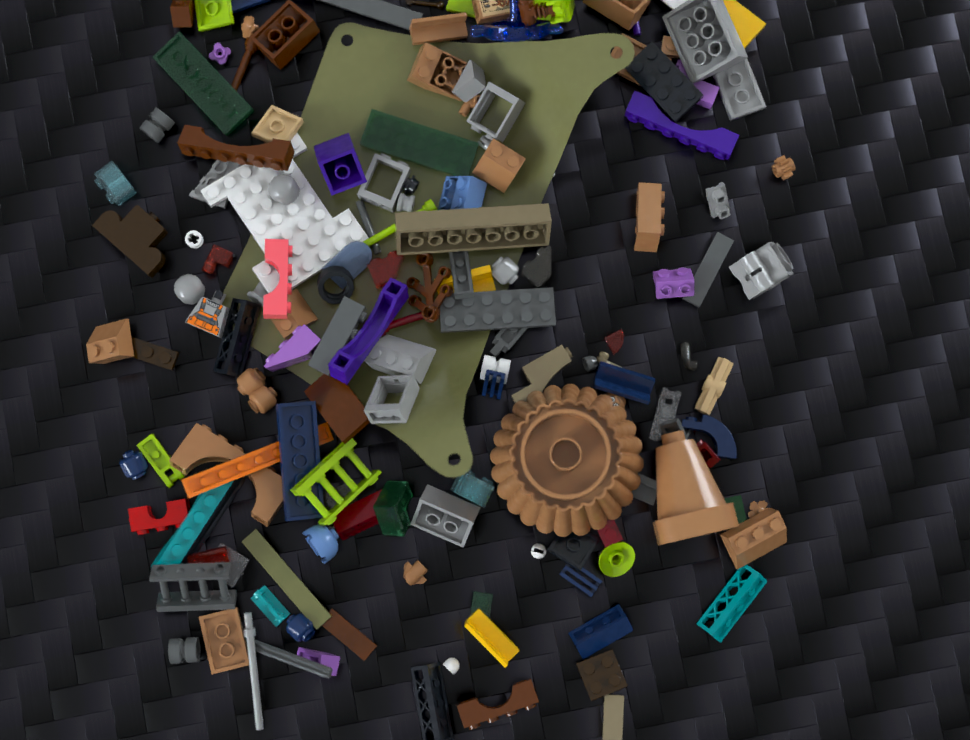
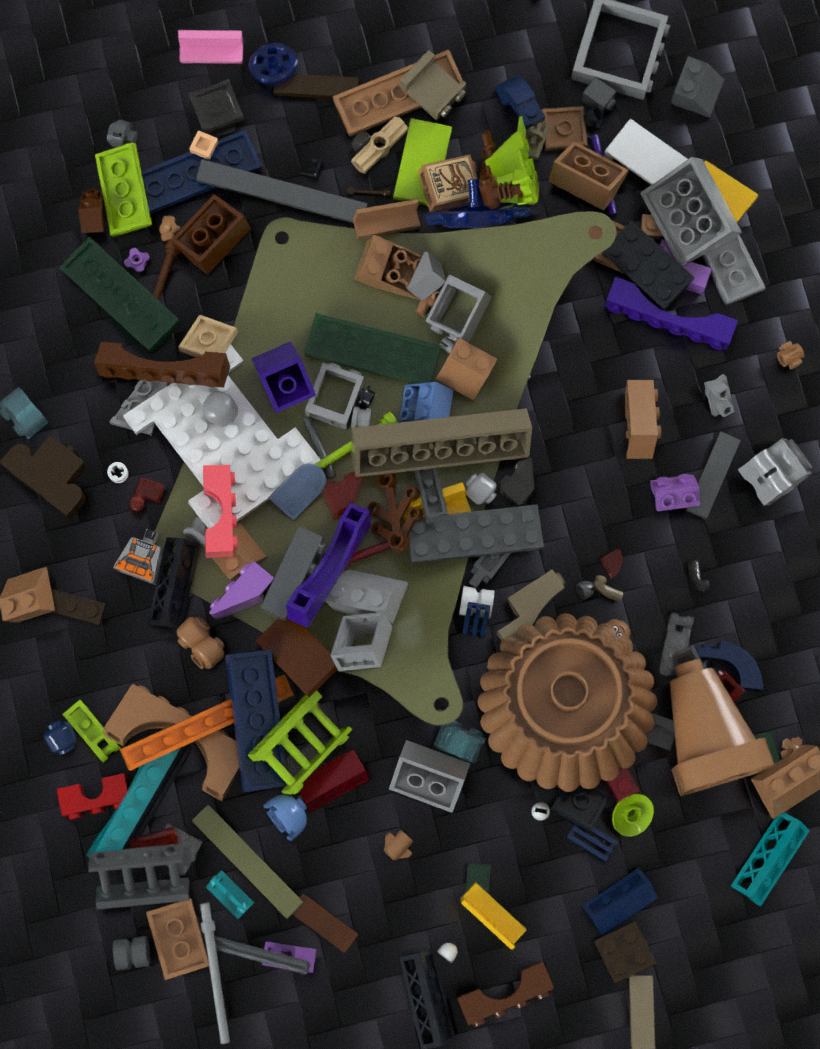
camera: 10 degrees left, 5 degrees down
dark grey wheel [139,107,175,143] -> none
light grey hair [174,274,205,305] -> none
dark blue head [286,613,315,642] -> none
black tyre [317,266,354,304] -> none
clear green panel [373,481,413,537] -> none
dark blue panel [594,361,655,405] -> none
tan piece [694,357,734,416] -> none

